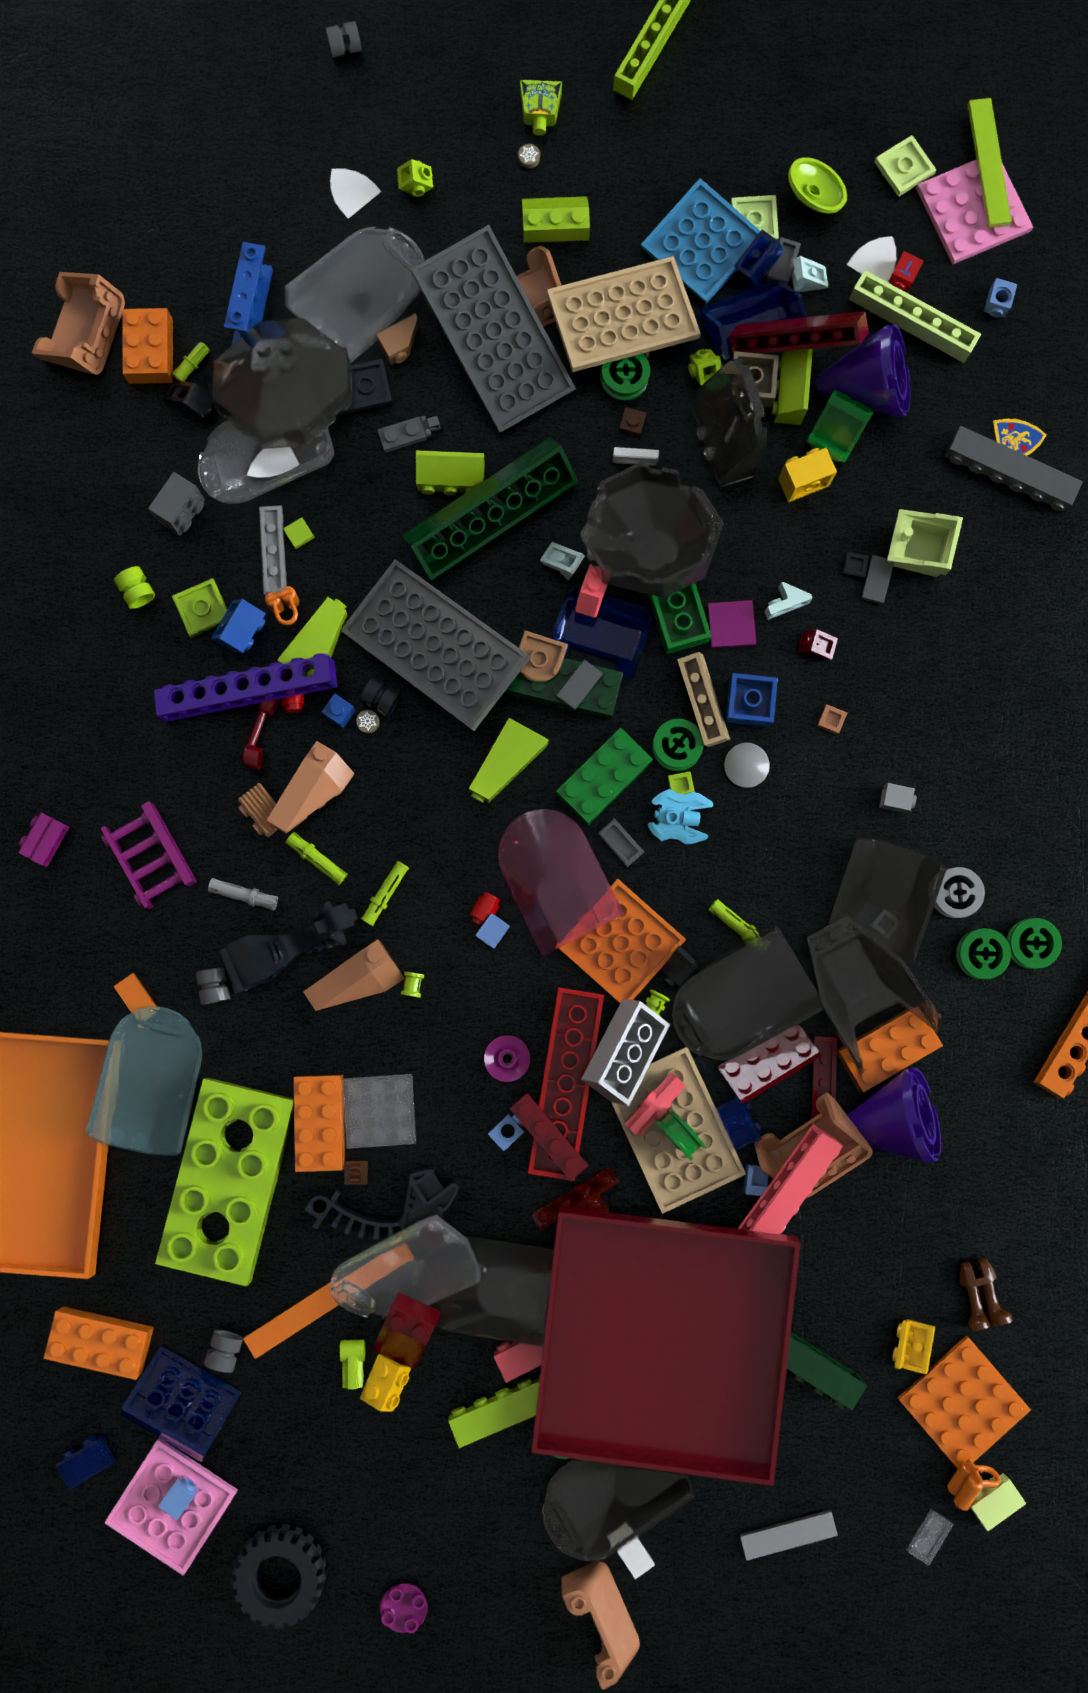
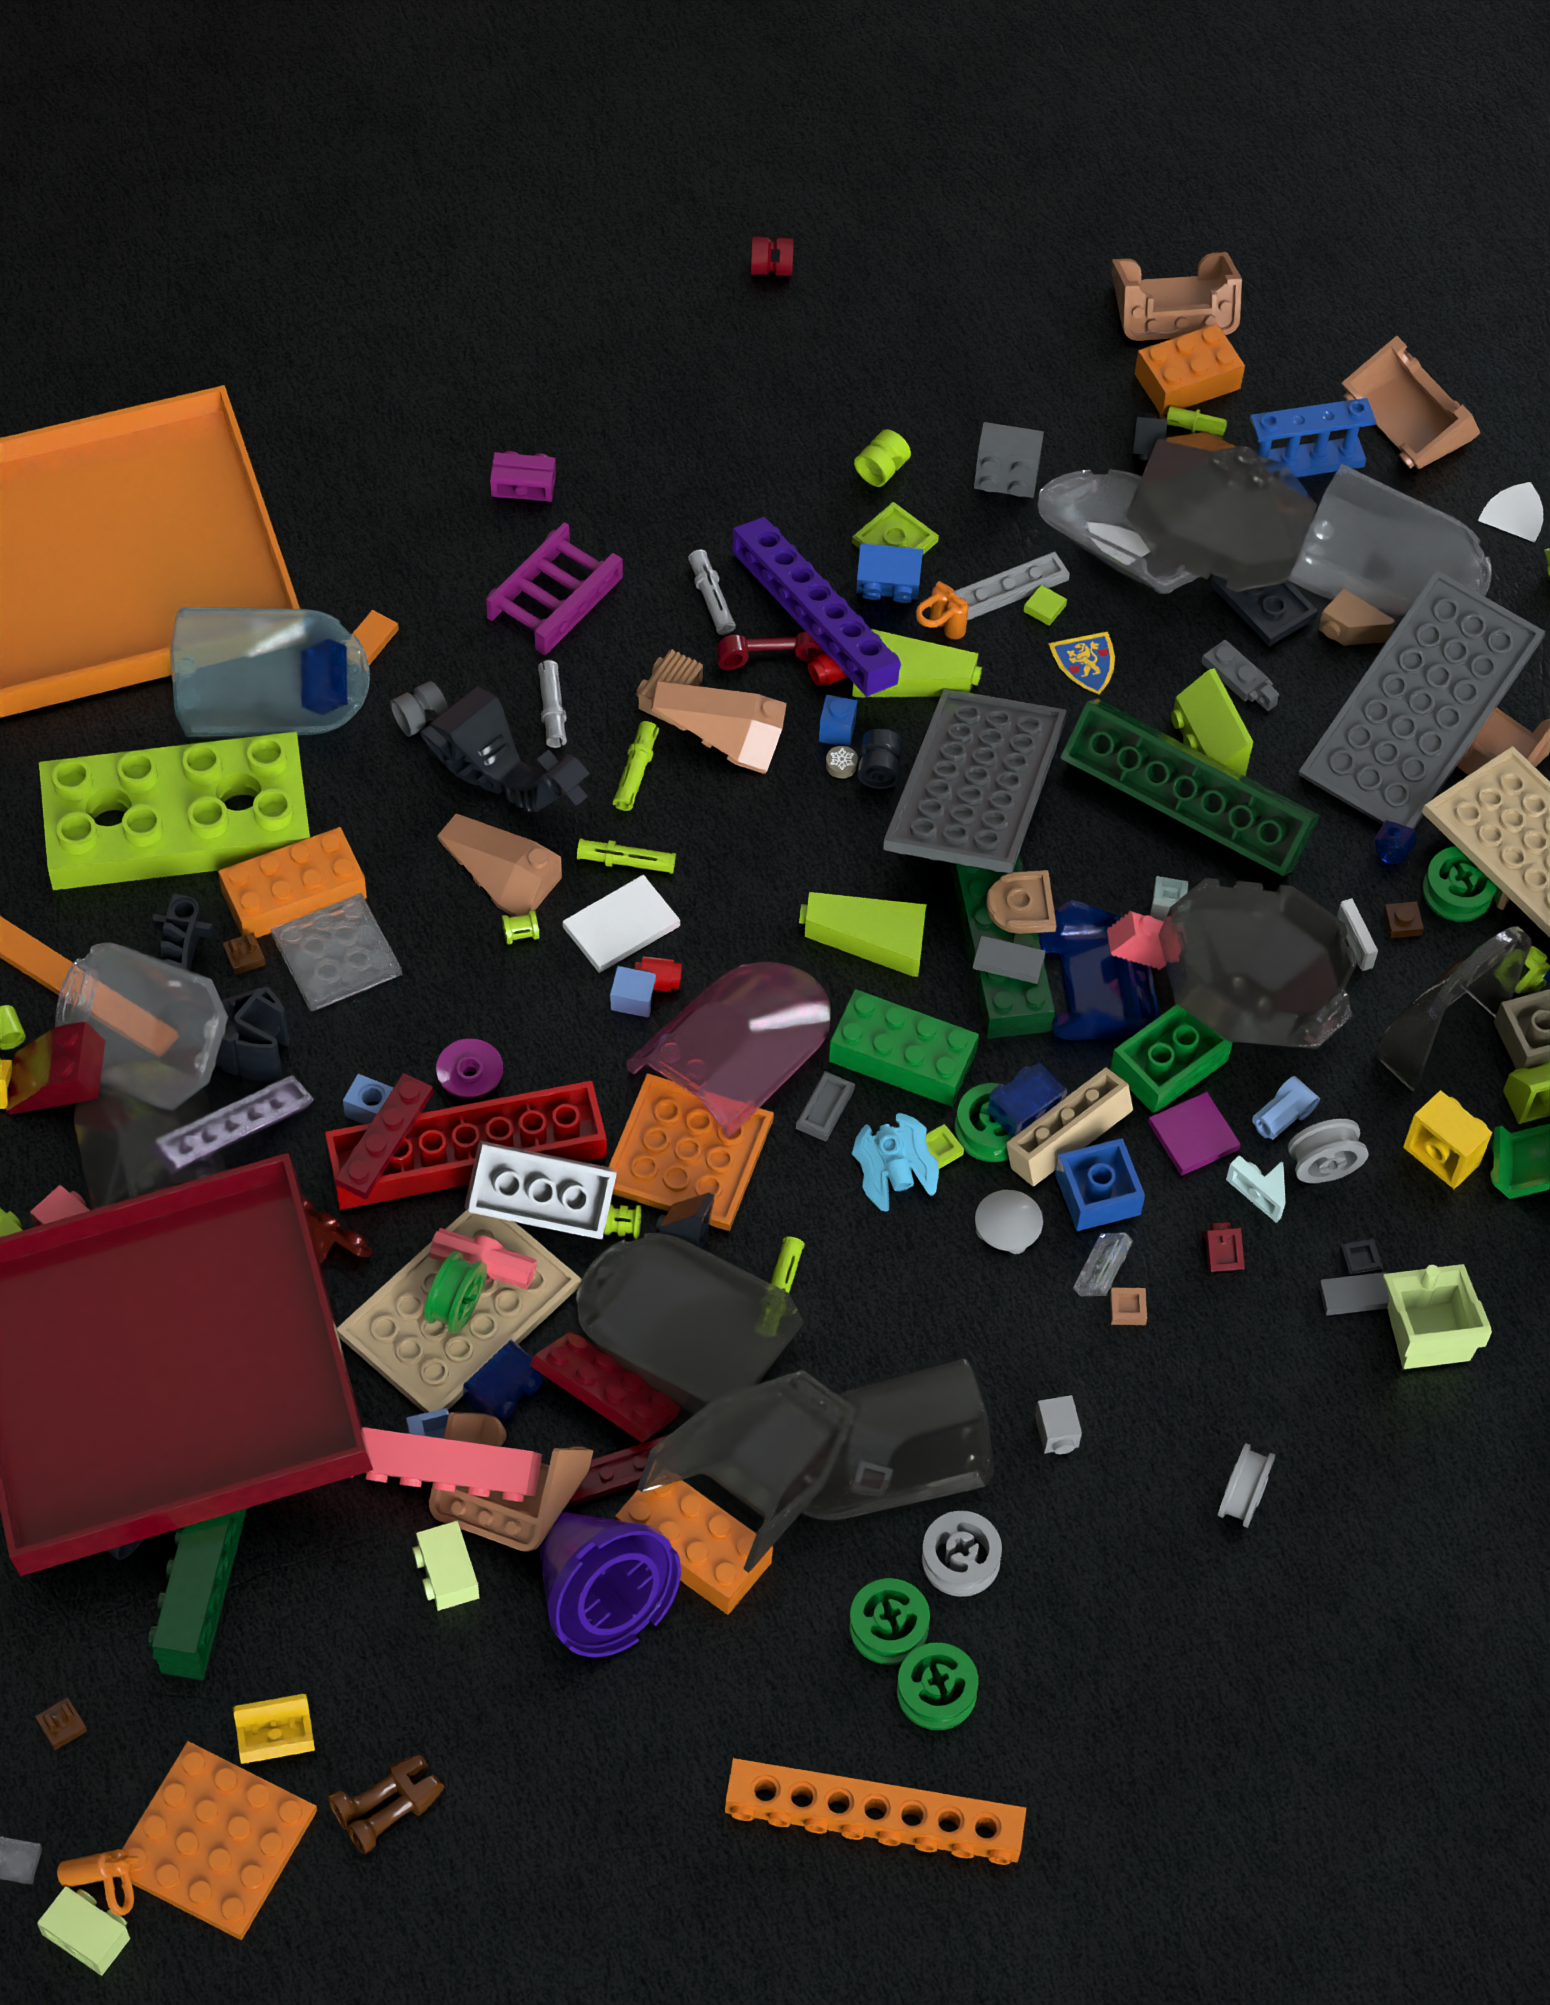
camera: 70 degrees right, 25 degrees down
none -> reddish brown tile [35,1697,87,1750]
none -> clear purple plate [150,1075,314,1174]
none -> clear blue brick [300,638,348,715]
none -> yellowish green brick [412,1521,479,1611]
none -> white tile [563,875,680,973]
none -> light grey pin [688,550,736,635]
none -> clear blue brick [987,1062,1067,1138]
none -> sticker [1049,632,1115,695]
none -> clear plate [1073,1233,1133,1296]
none -> light grey wheel [1218,1443,1276,1528]
none -> light blue piece [1252,1076,1320,1140]
none -> light grey wheel [1288,1119,1368,1183]
none -> nougat windscreen [1342,336,1480,469]
none -> clear blue plate [1375,820,1416,864]

